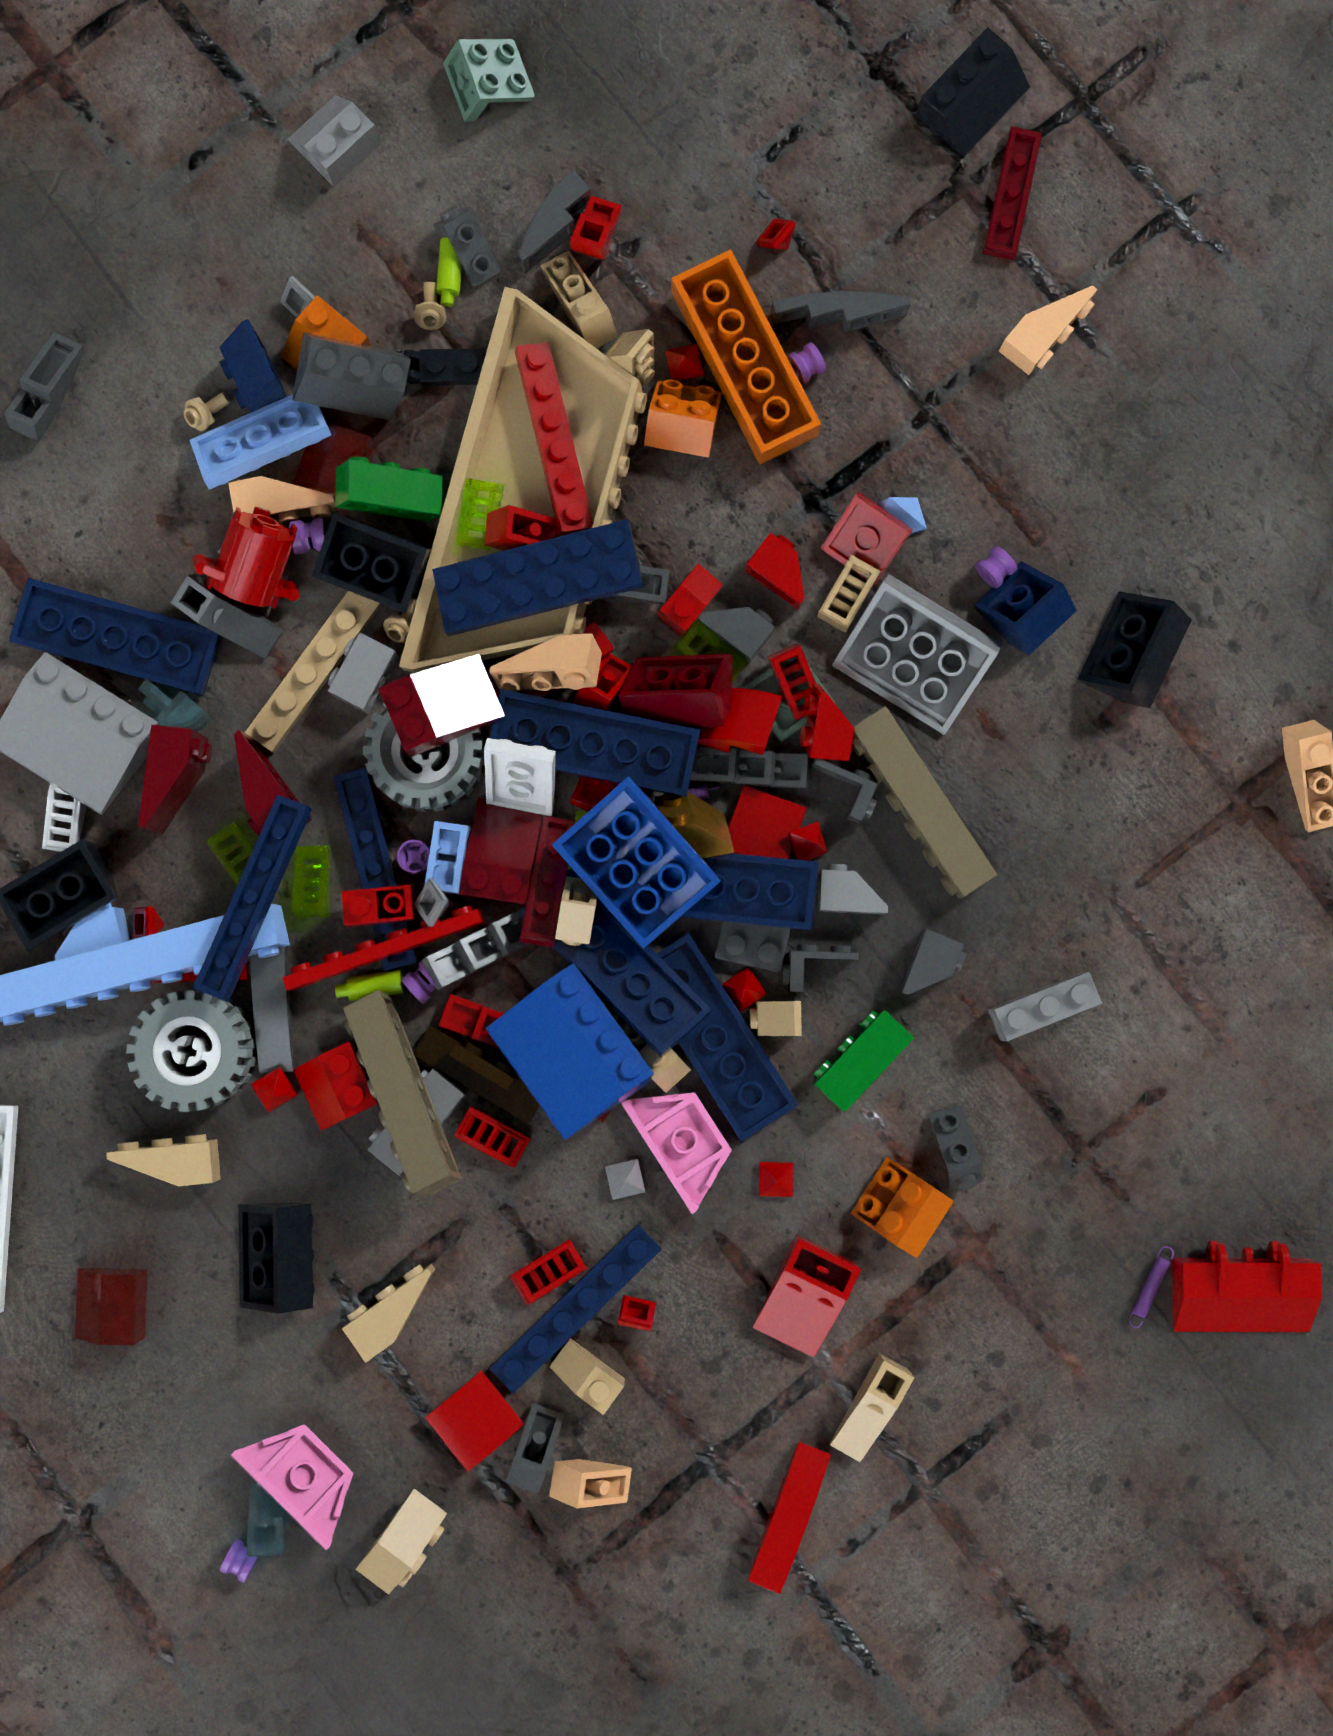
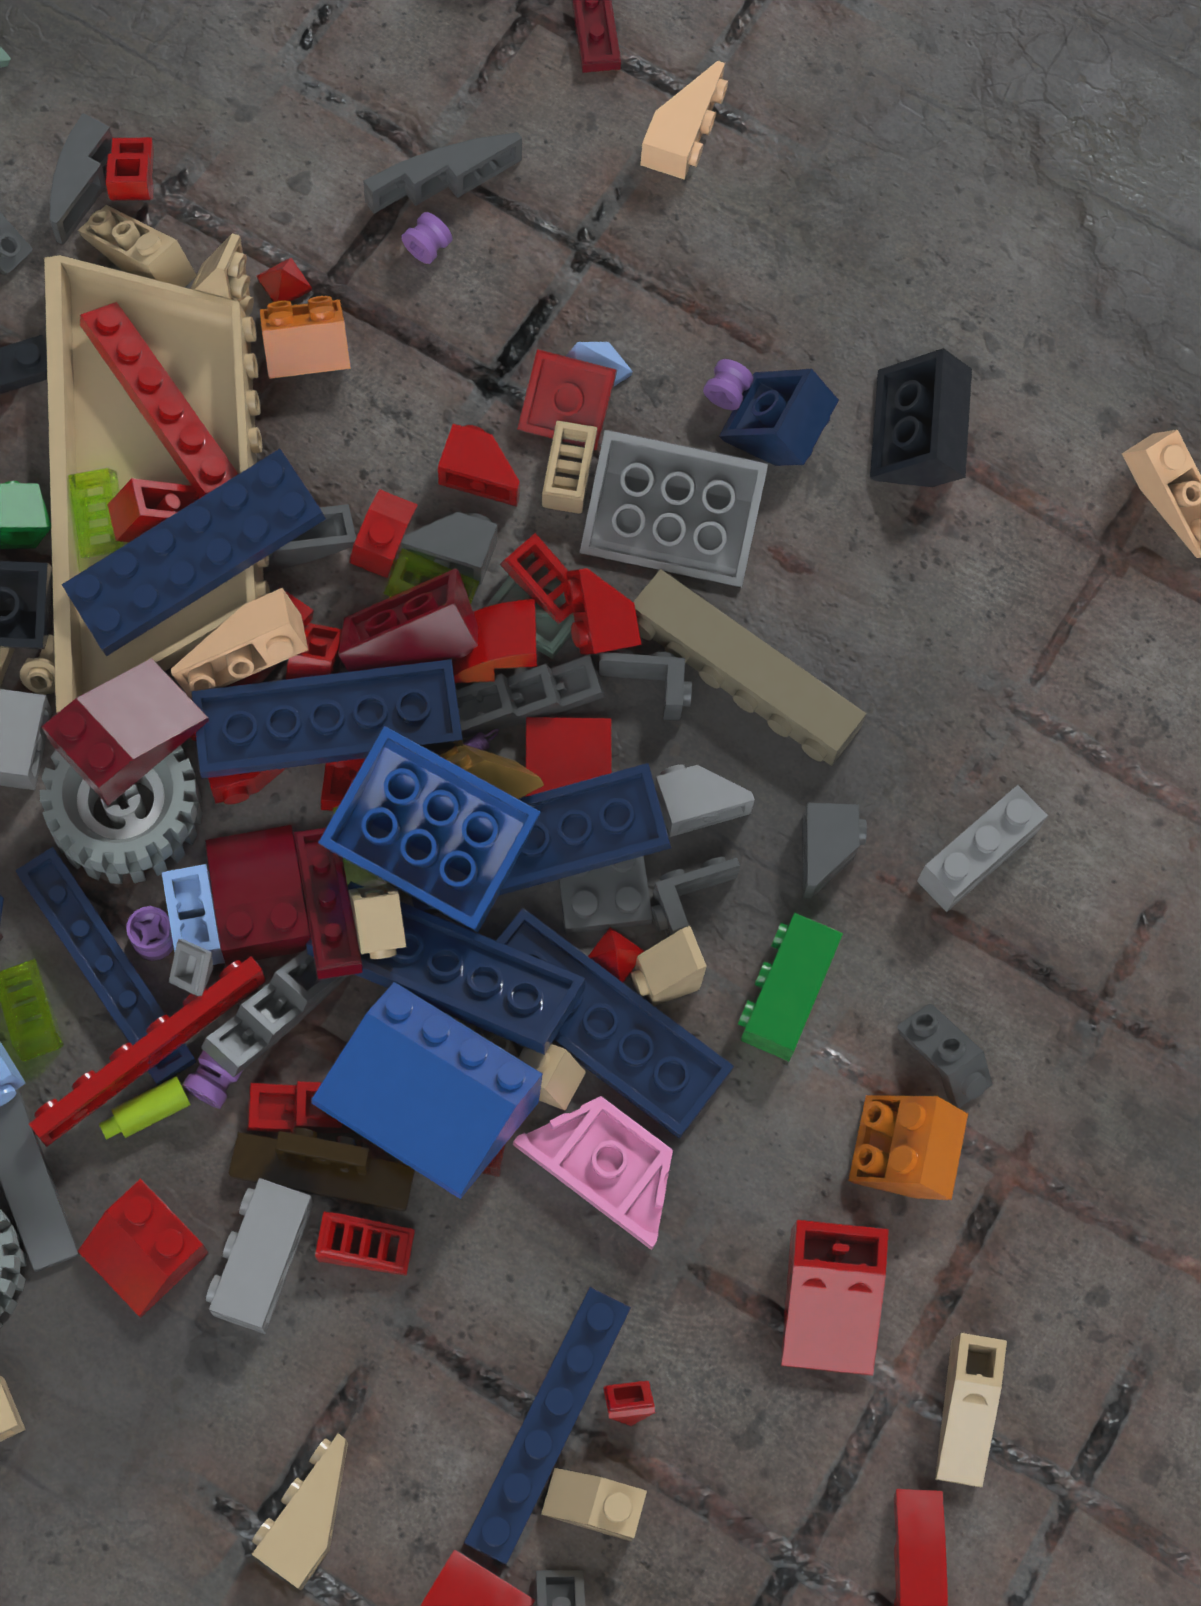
camera: 25 degrees left, 15 degrees down
black slope [238,1202,315,1314] -> none
red slope [250,1066,298,1112] -> none
red slope [341,885,414,927] -> none
dark tan brick [343,990,462,1198] -> none
white plate [484,738,556,816] -> none
red slope [509,1239,587,1305] -> none
light grey slope [605,1159,645,1200] -> none
orange brick [671,249,821,465] -> none
red slope [755,218,796,250] -> none
red slope [759,1162,793,1197] -> none
red slope [788,821,828,861] -> none

